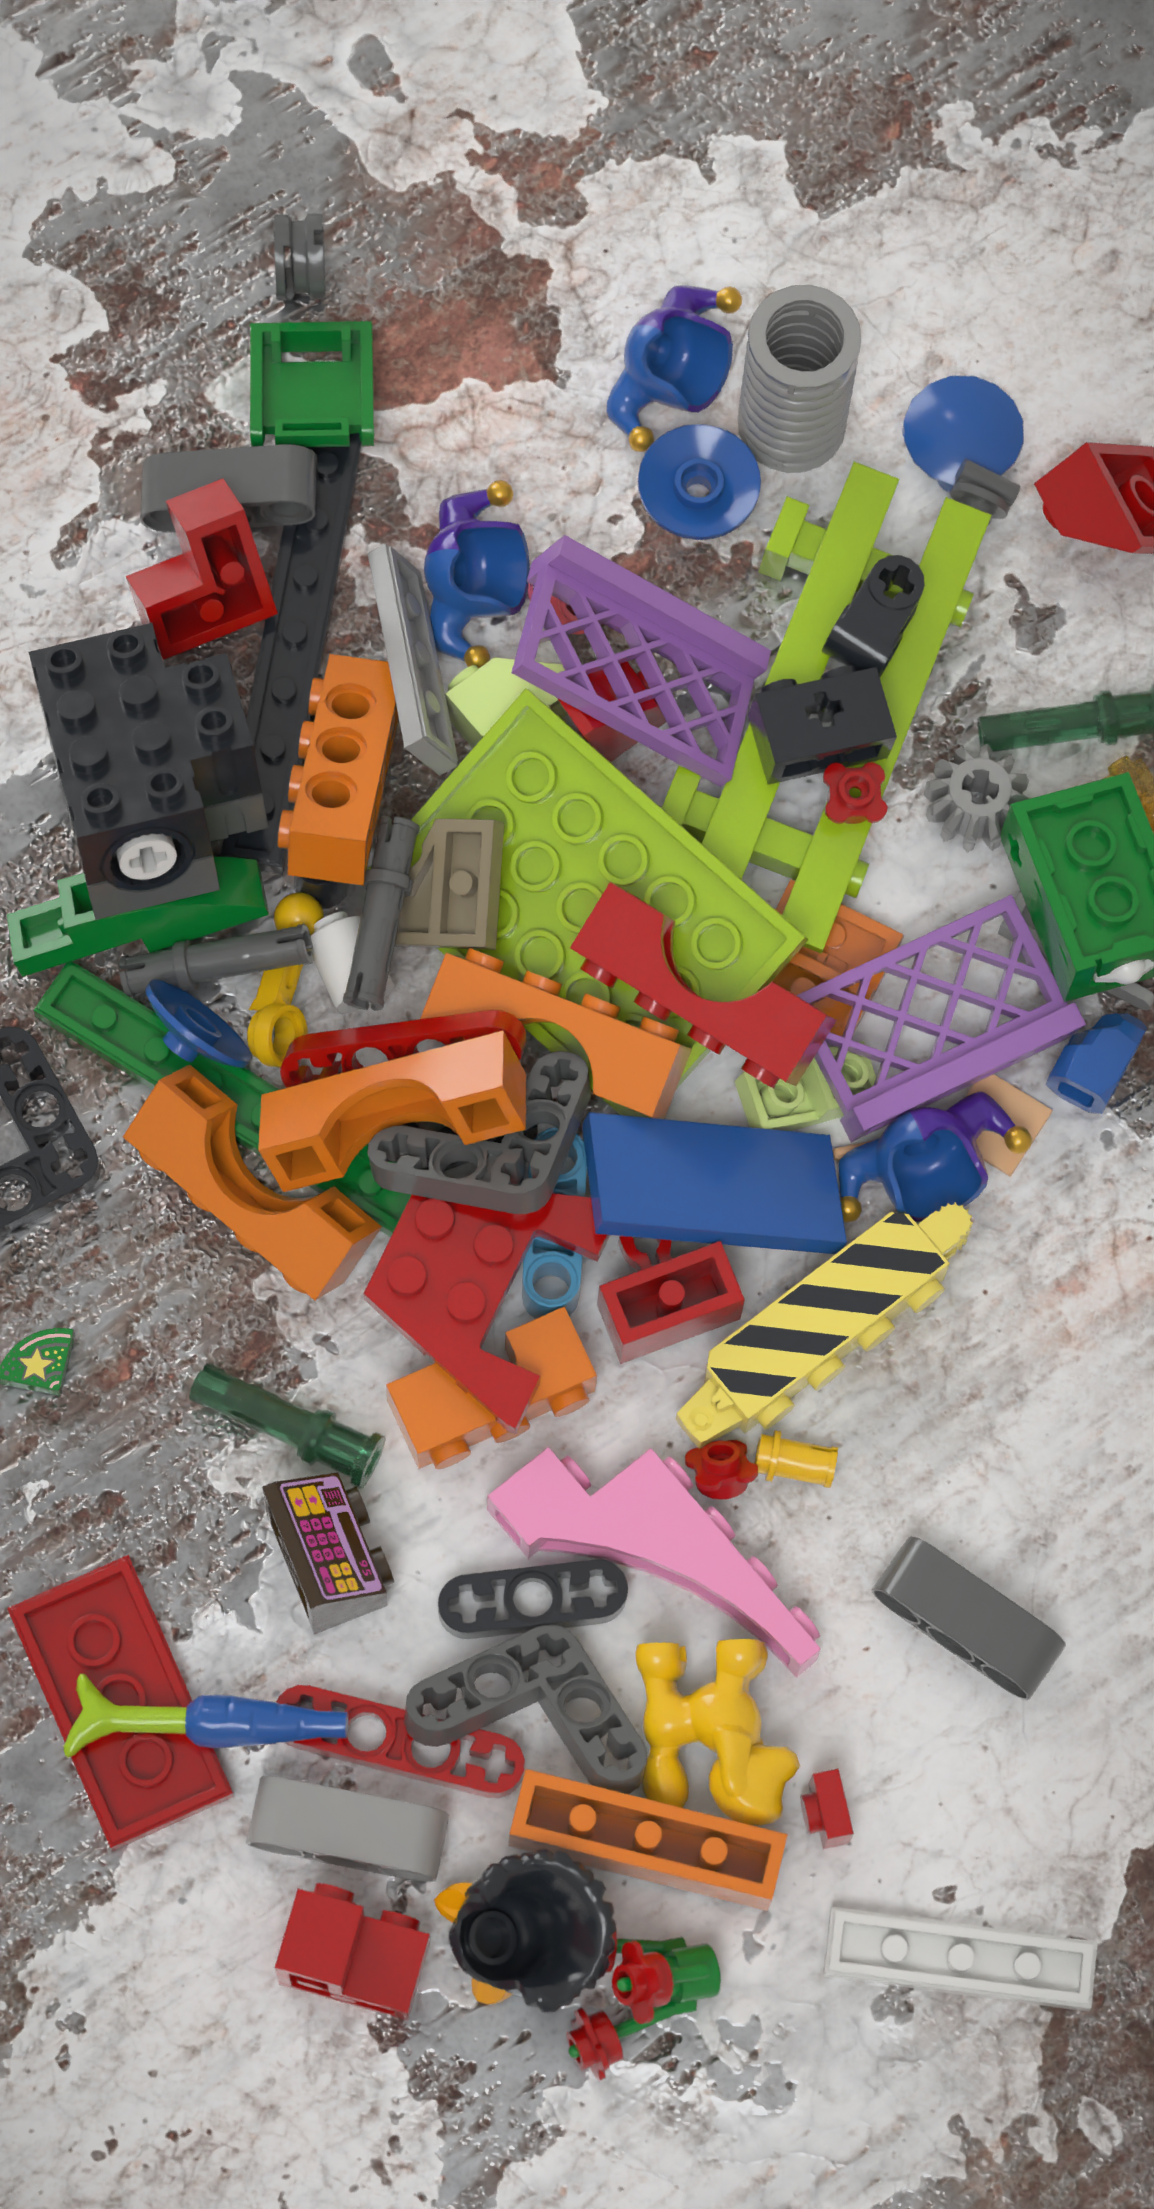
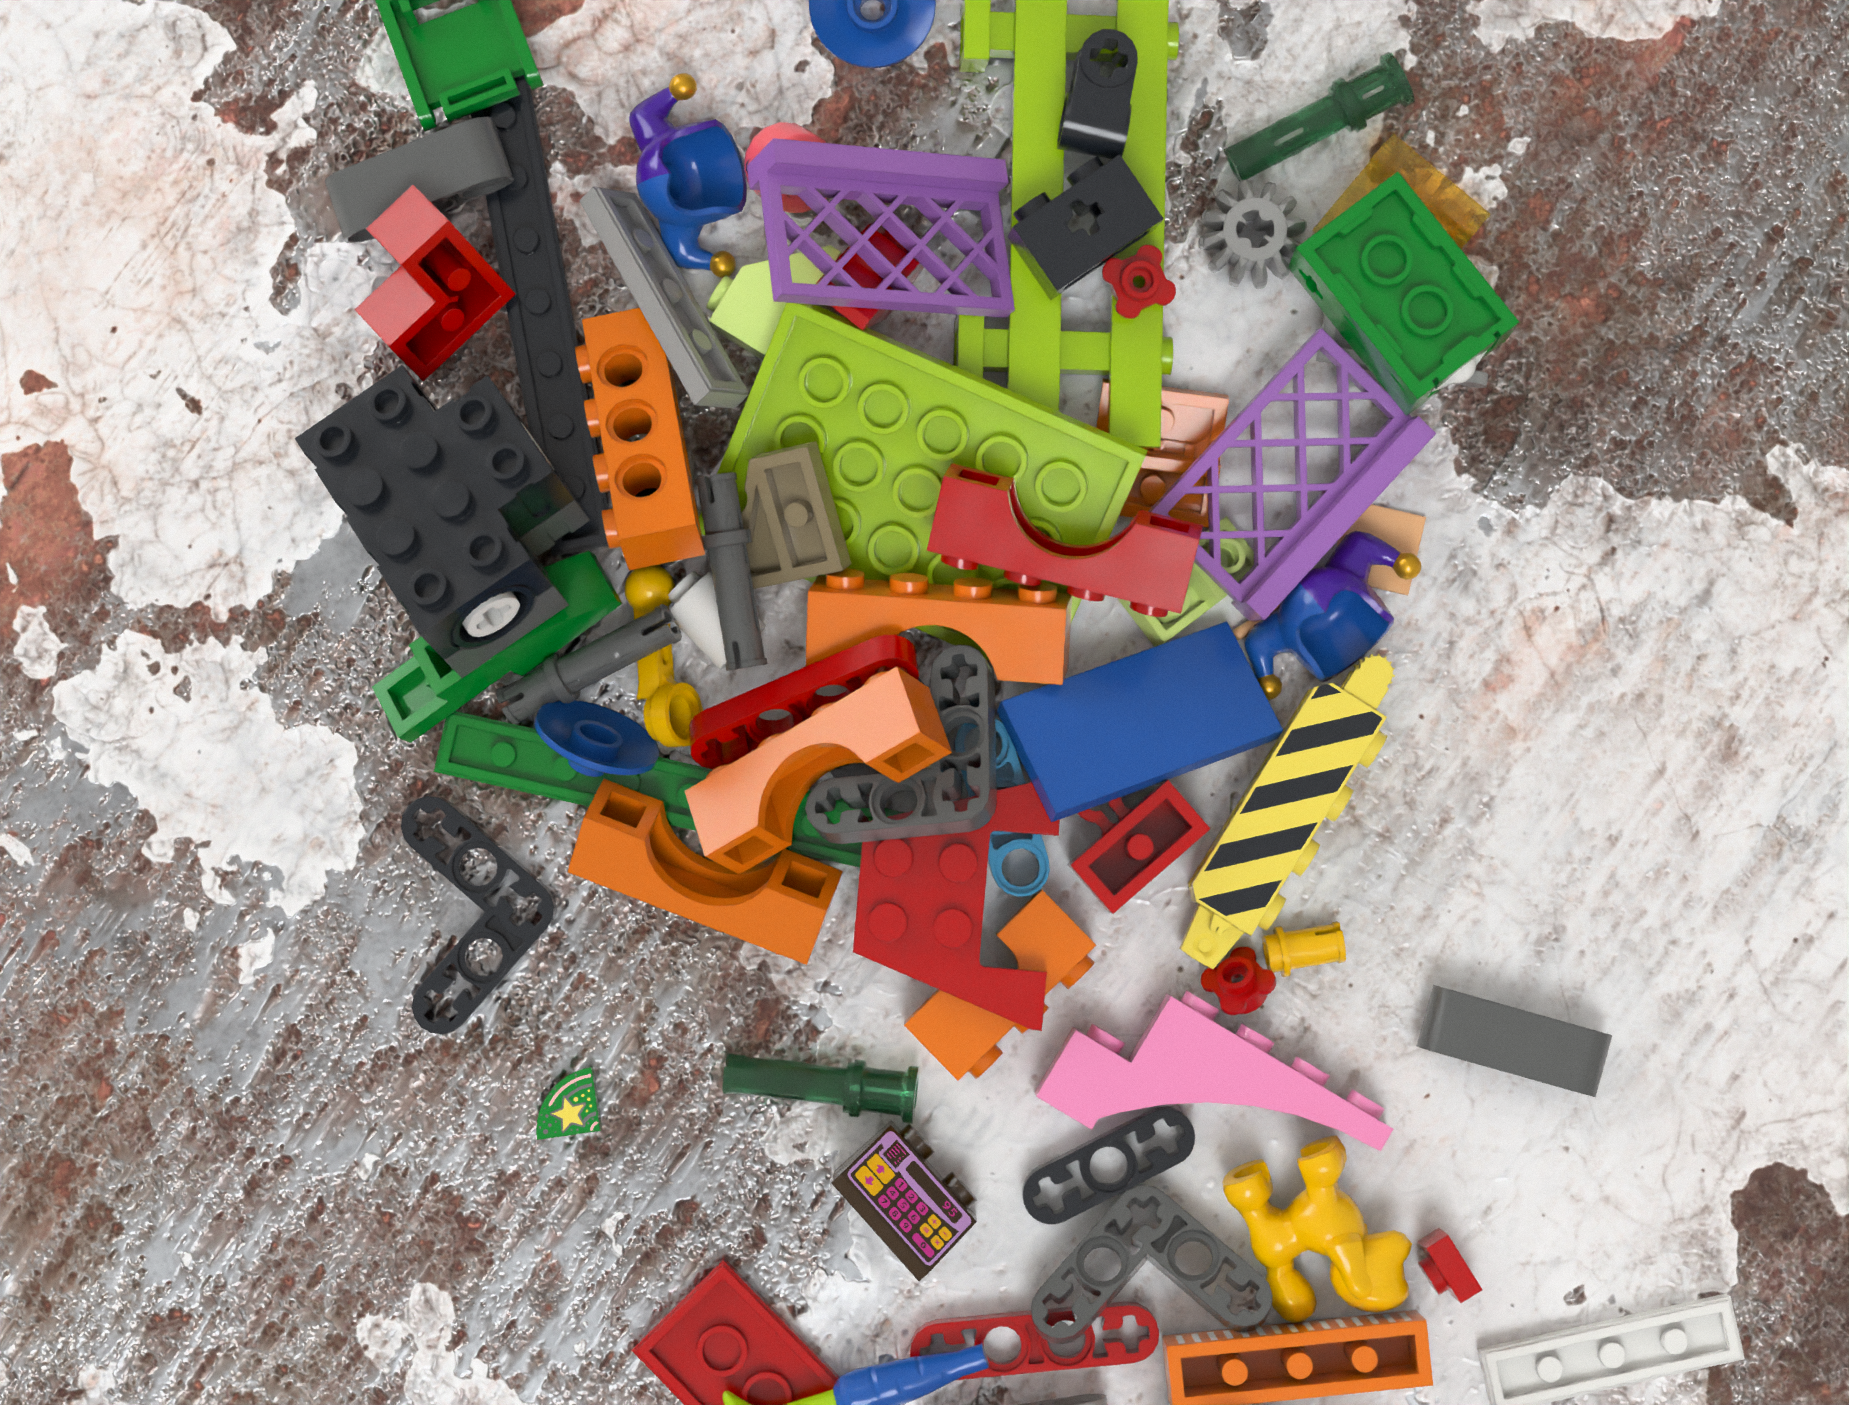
camera: 15 degrees left, 15 degrees up
blue rock [1046,1013,1147,1114] -> none

